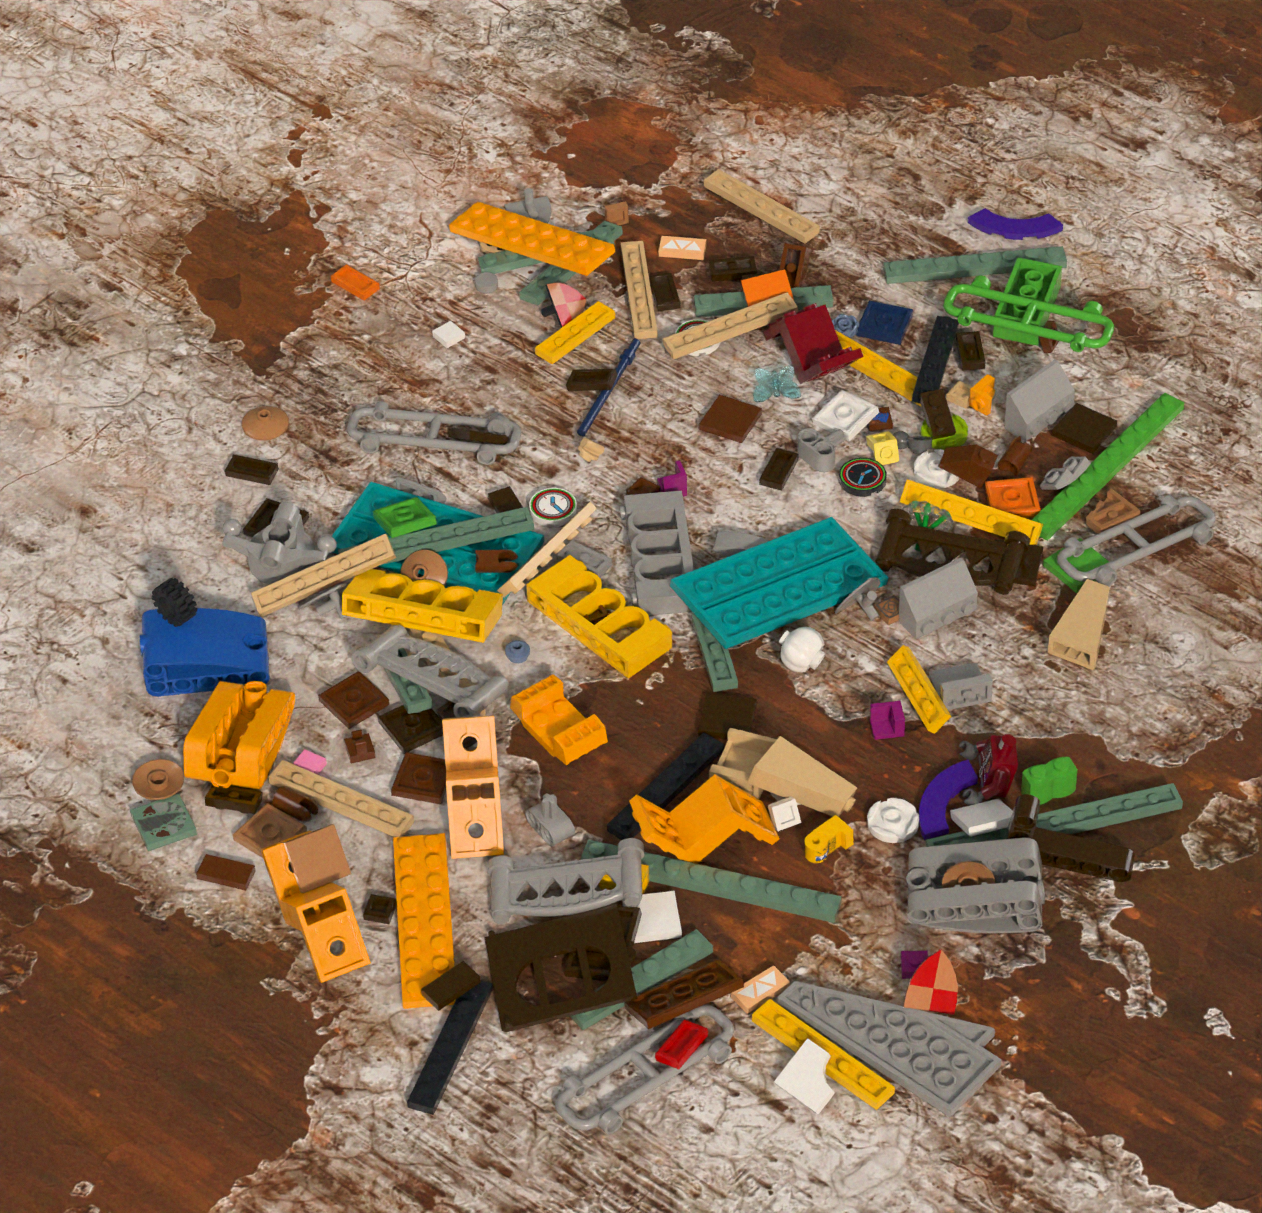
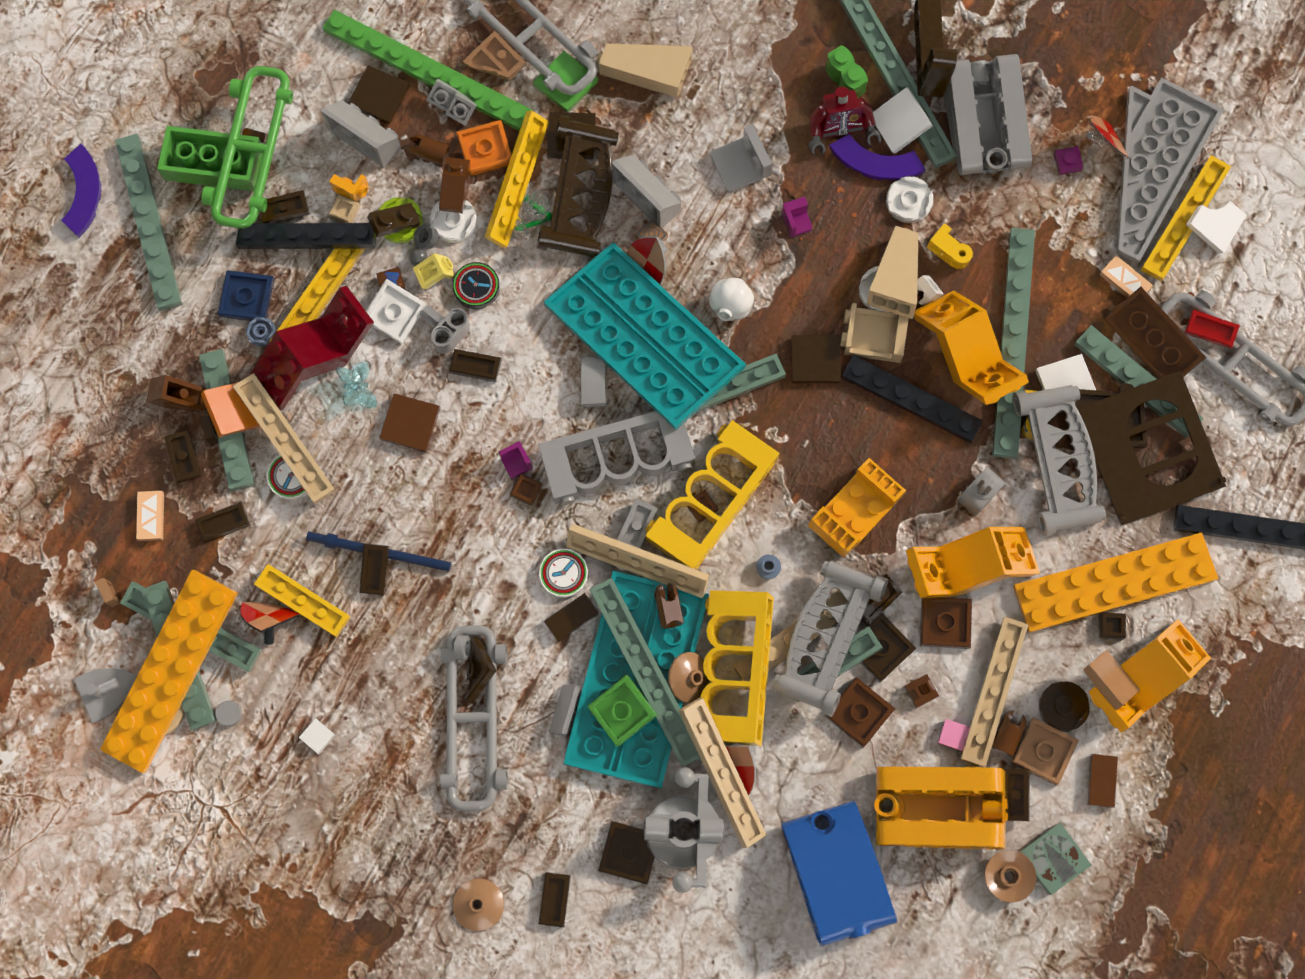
camera: 100 degrees left, 30 degrees up
black tyre [152,578,198,627] -> none
orange tile [331,264,380,301] -> none
dark brown tile [421,961,481,1011] -> none
tan plate [577,438,604,462] -> none
tan plate [621,241,658,339] -> none
tan plate [704,169,820,244] -> none
yellow plate [887,645,952,734] -> none
medium nougat dish [942,862,996,888] -> none

